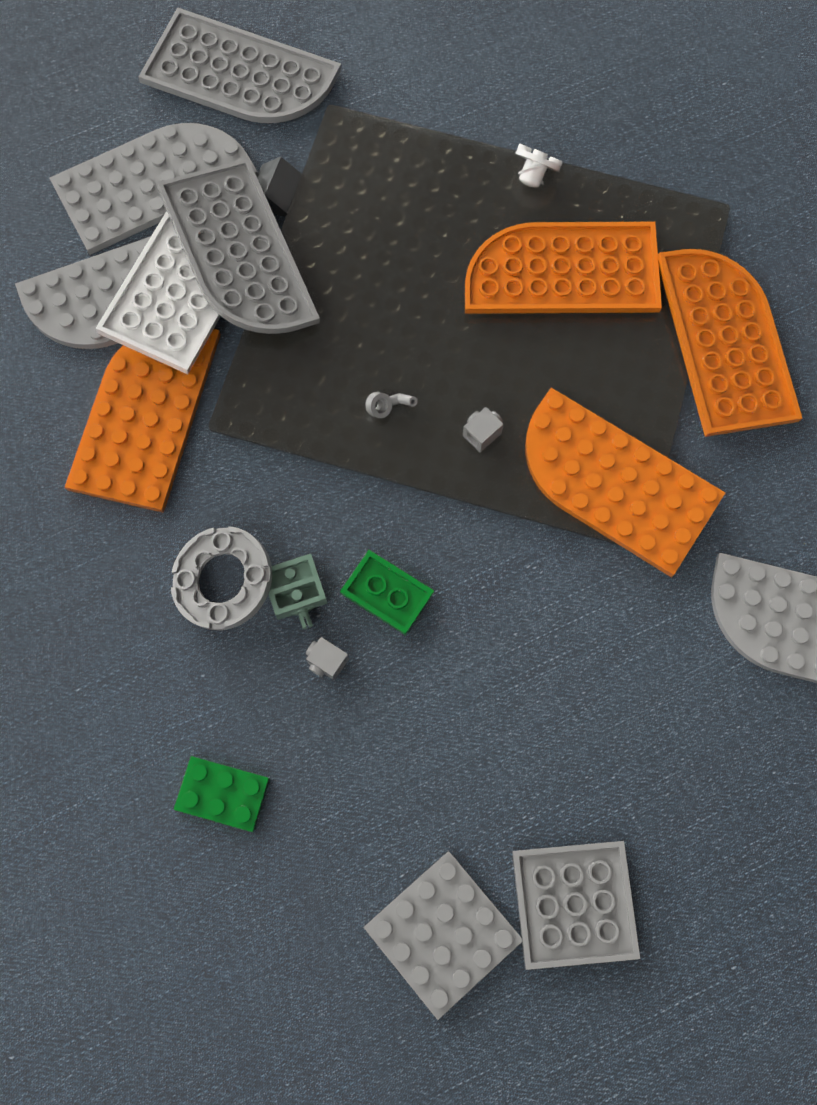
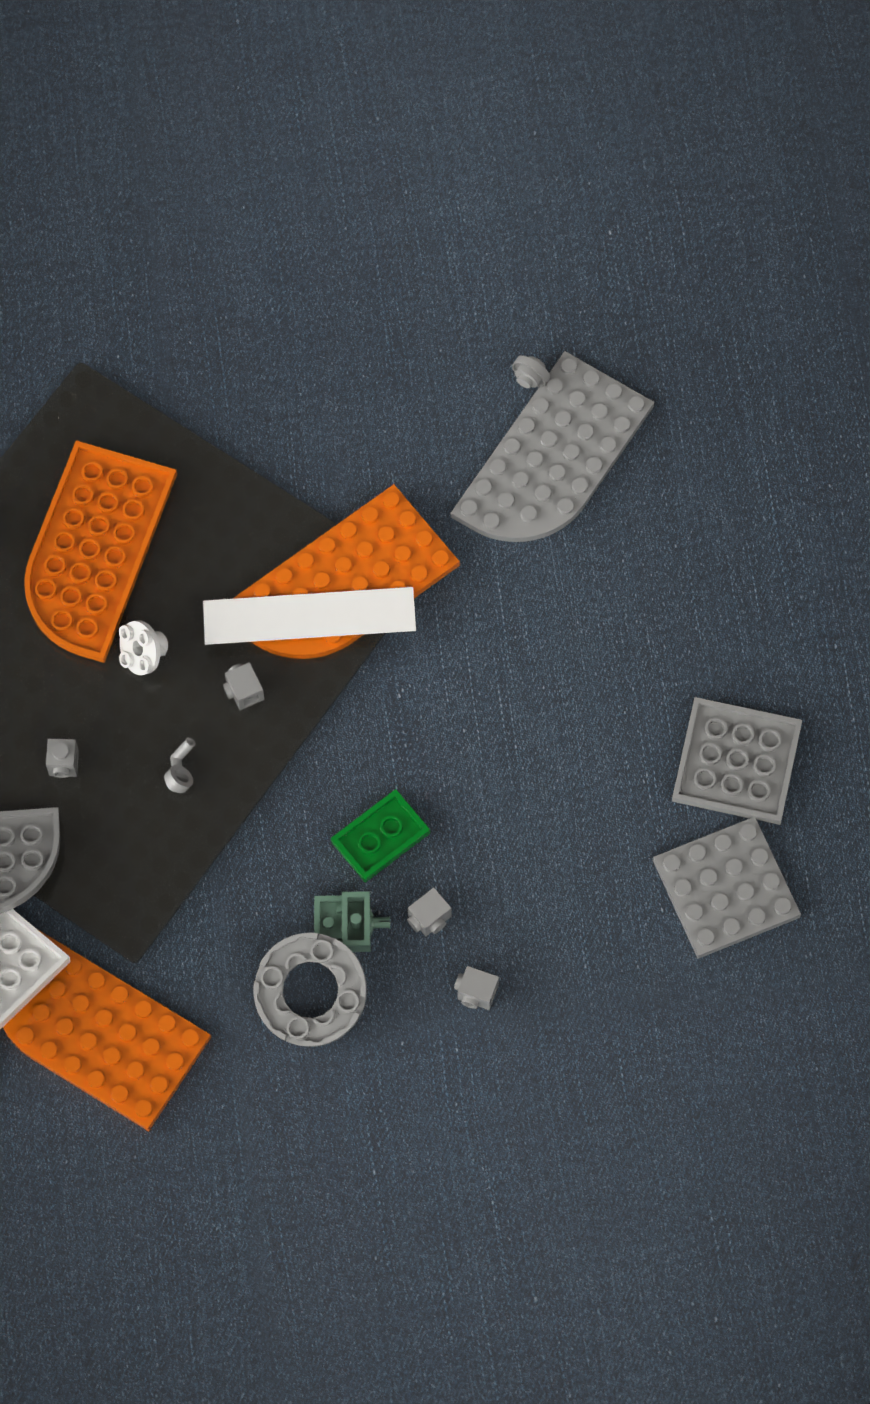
camera: 70 degrees left, 5 degrees down
green plate [173,756,270,832] -> none
orange plate [657,249,803,437] -> none
none -> light grey brick [46,739,79,778]
none -> white plate [119,620,168,675]
none -> white sticker [203,587,416,645]
none -> light grey brick [454,966,499,1010]

